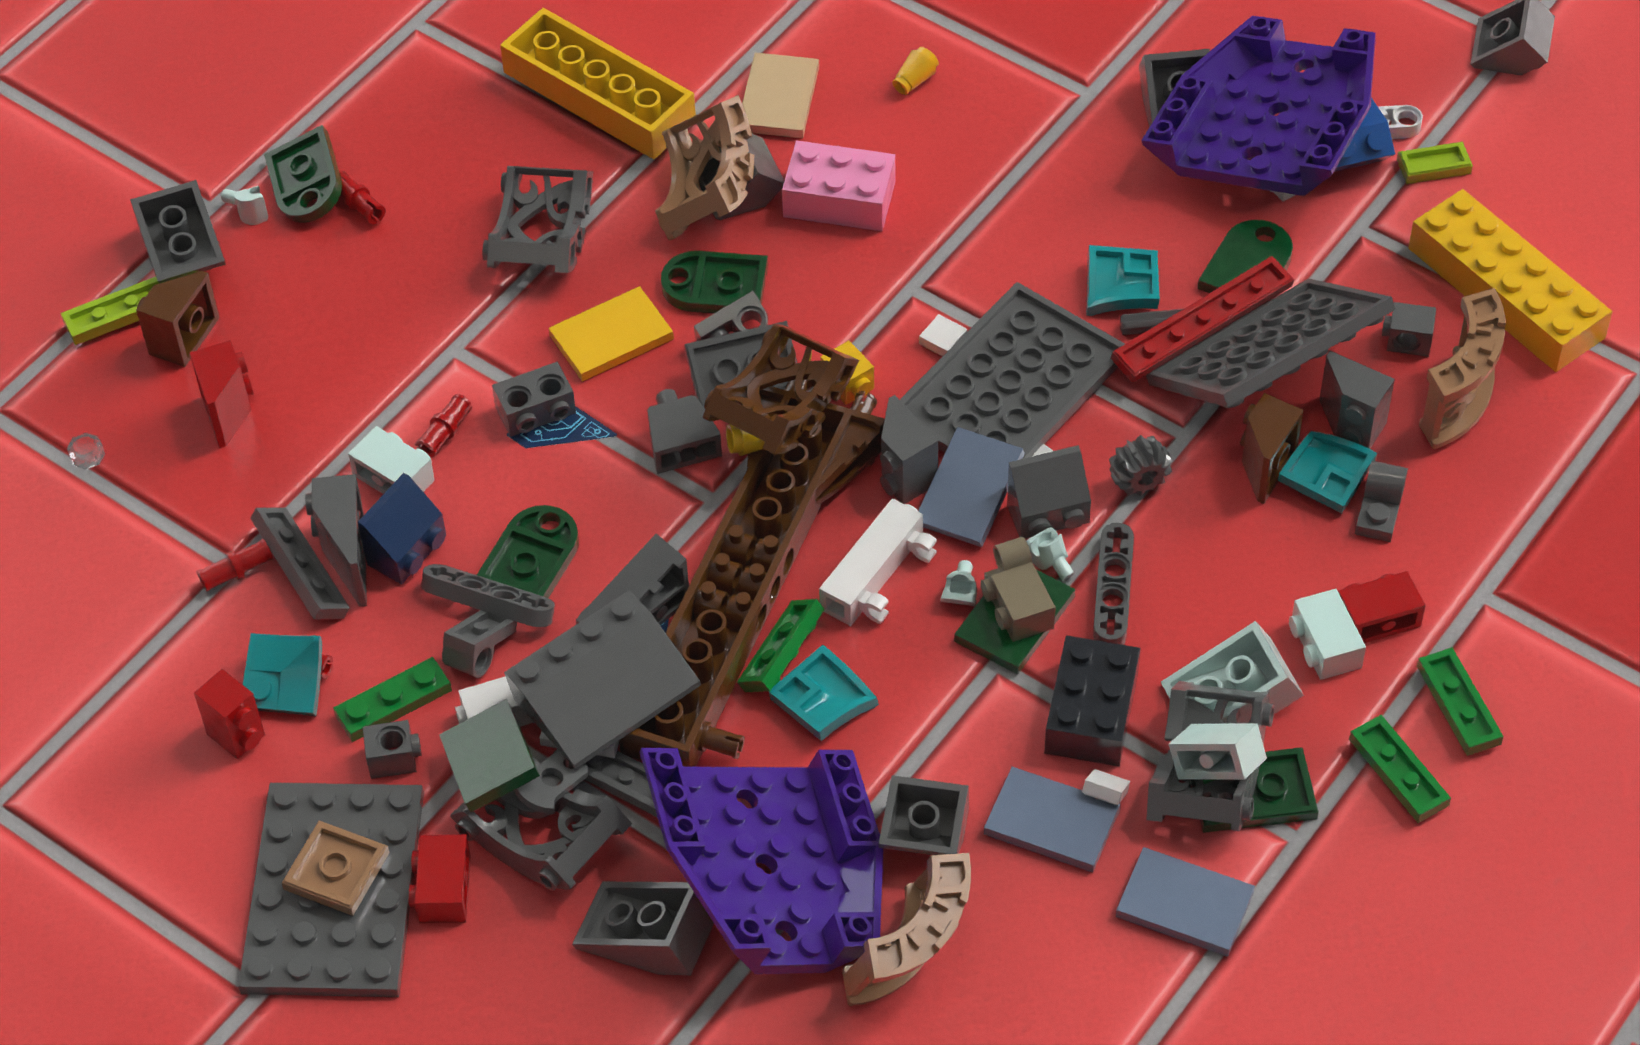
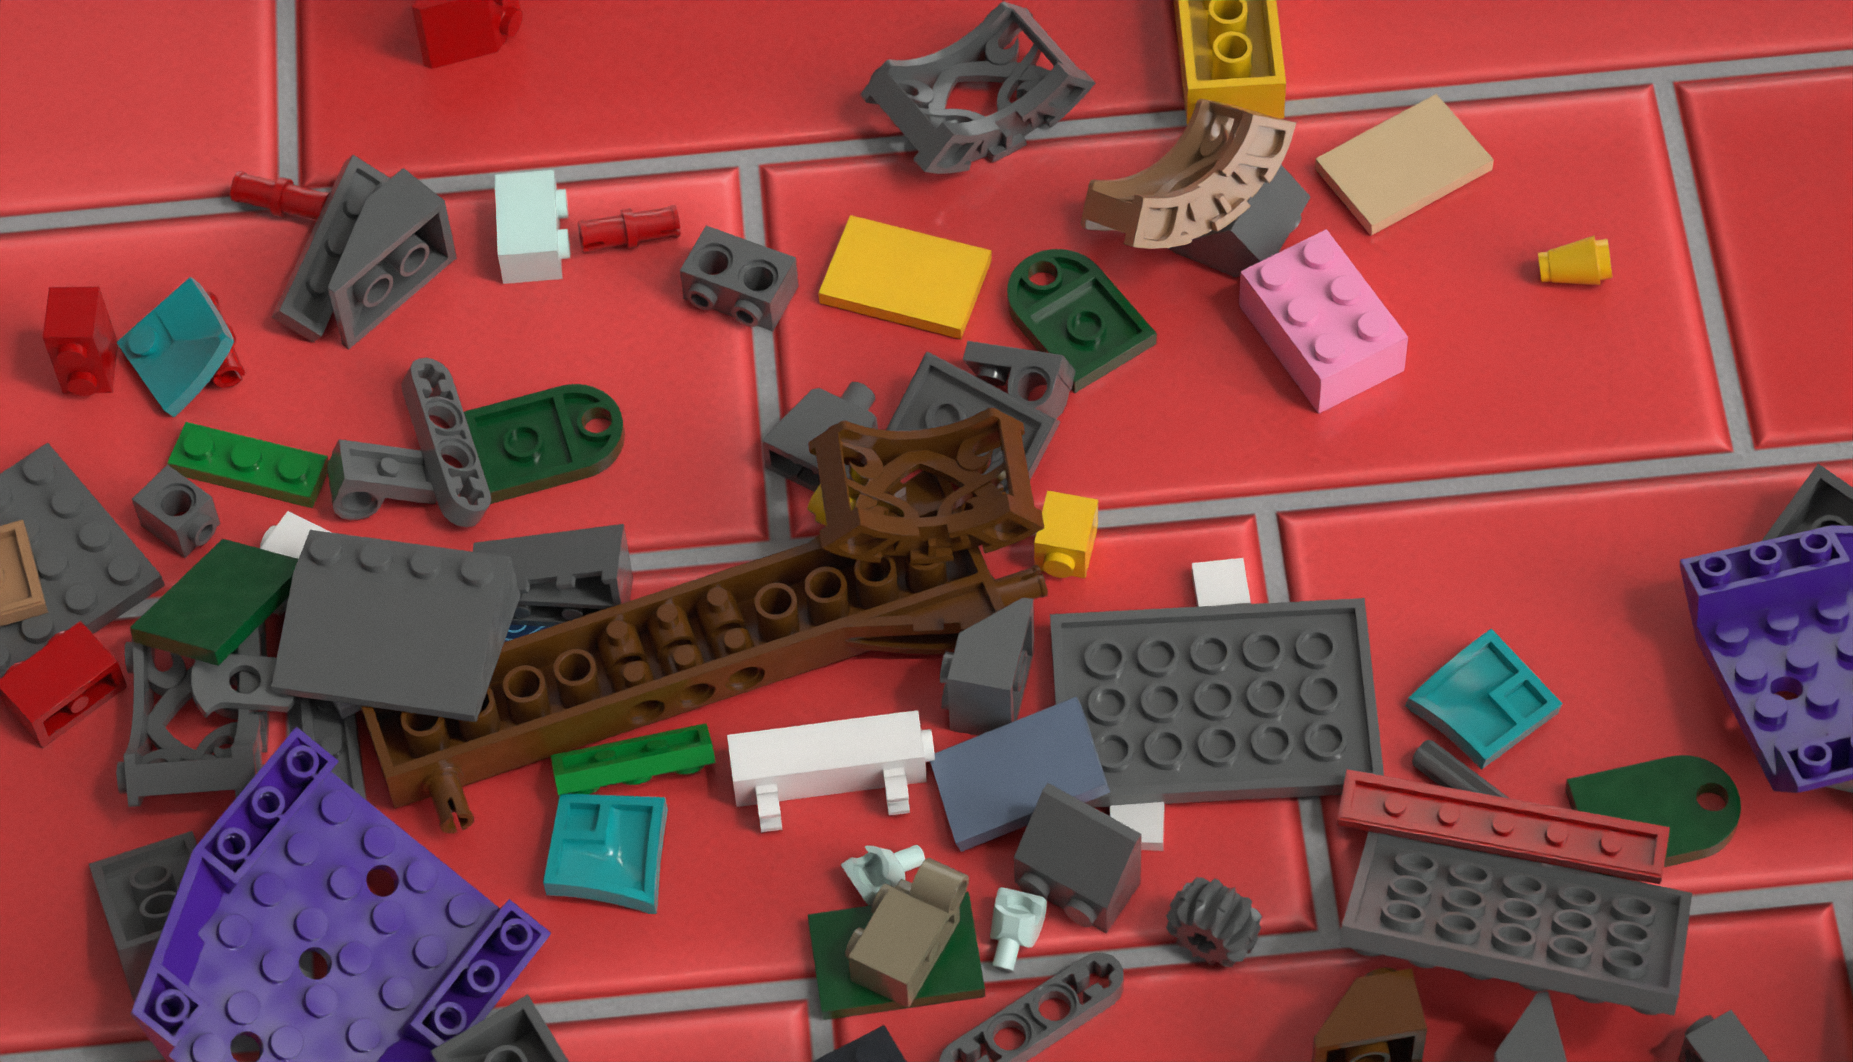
camera: 50 degrees right, 5 degrees up
dark blue slope [358,473,446,585] -> none
dark blue sticker [507,406,617,448] -> none

